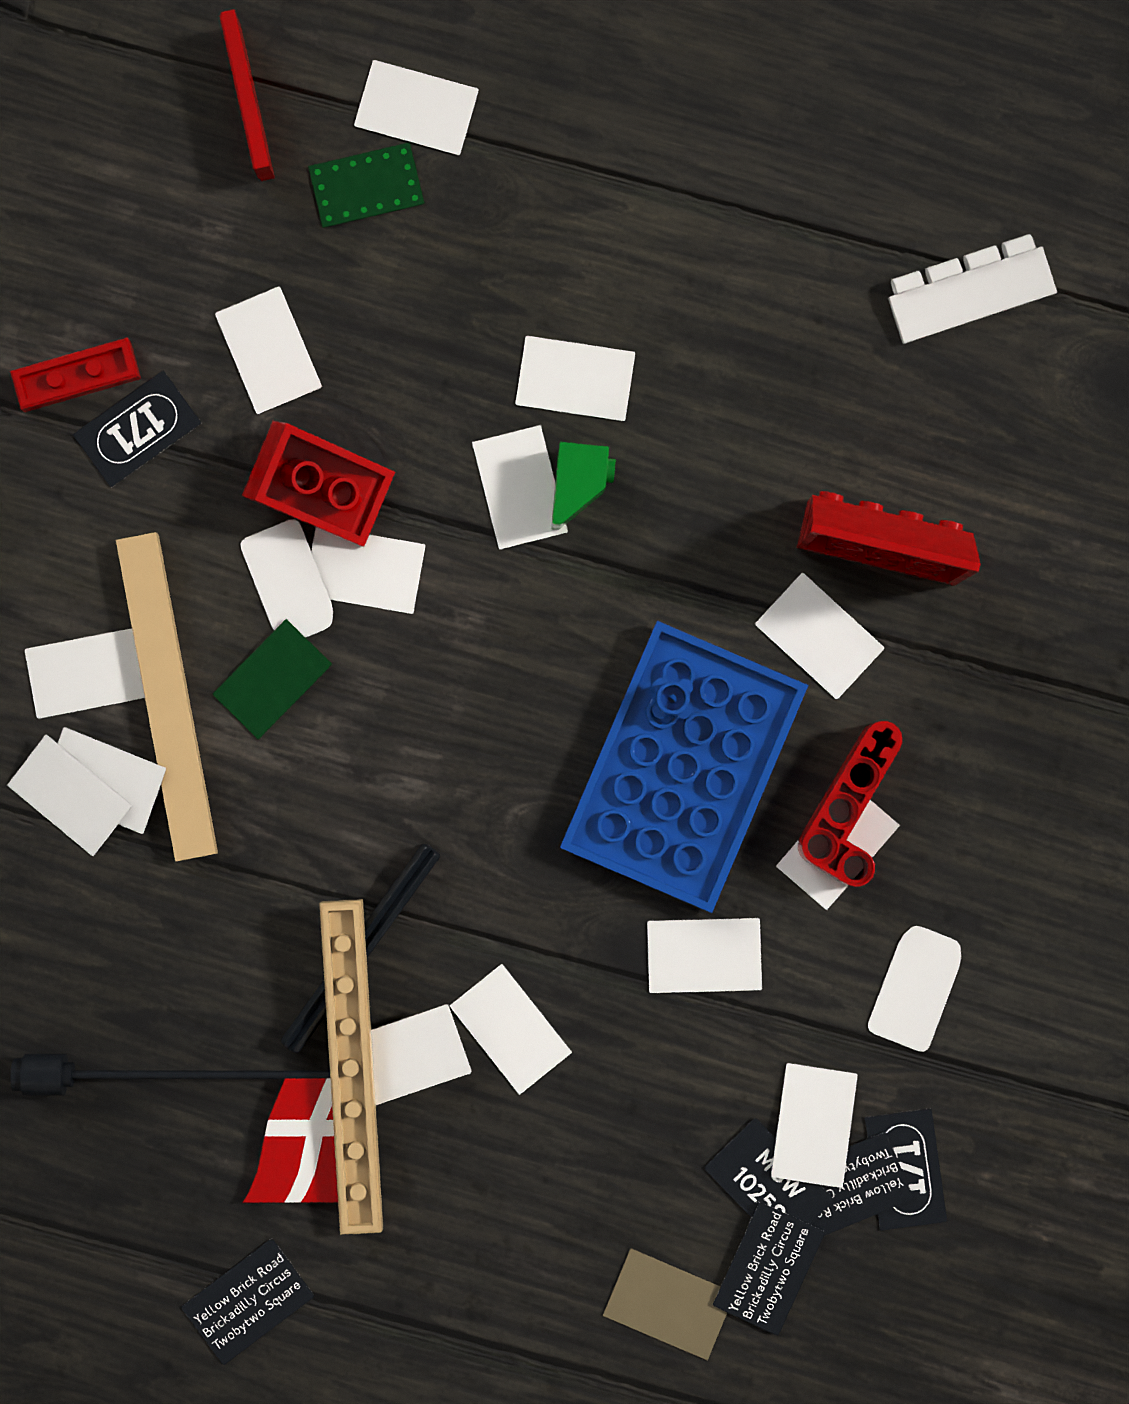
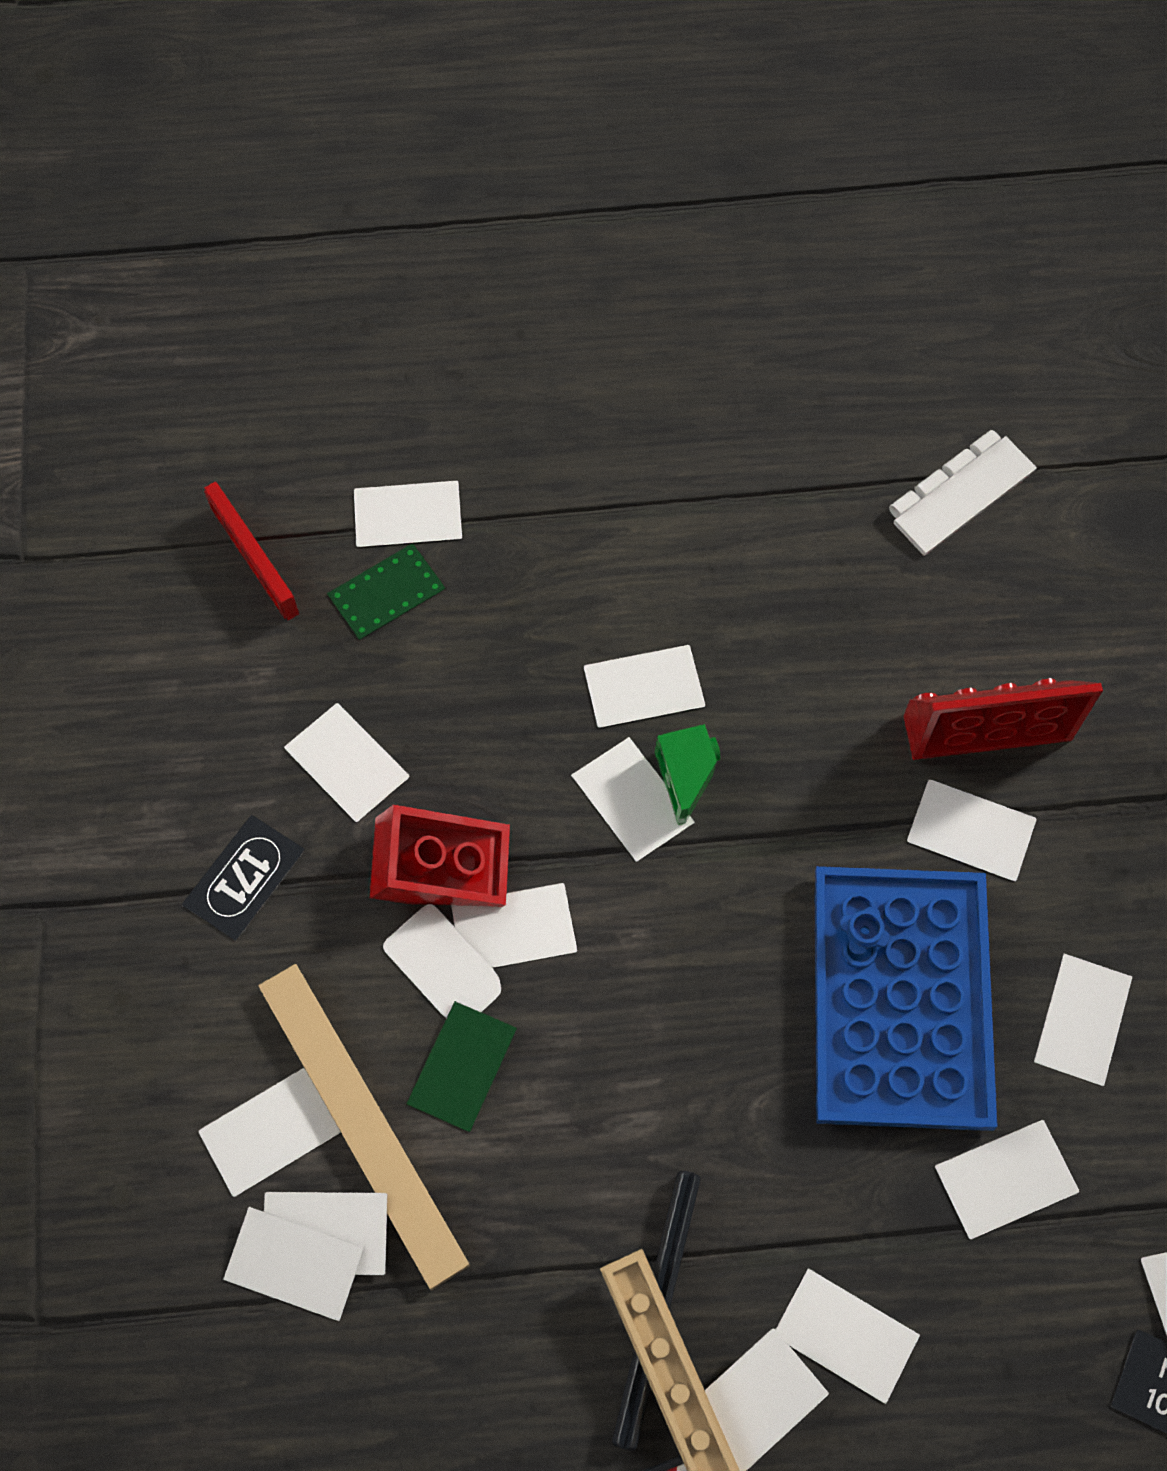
camera: 20 degrees left, 20 degrees down
red tile [10,337,141,412] -> none
red beam [798,721,902,887] -> none

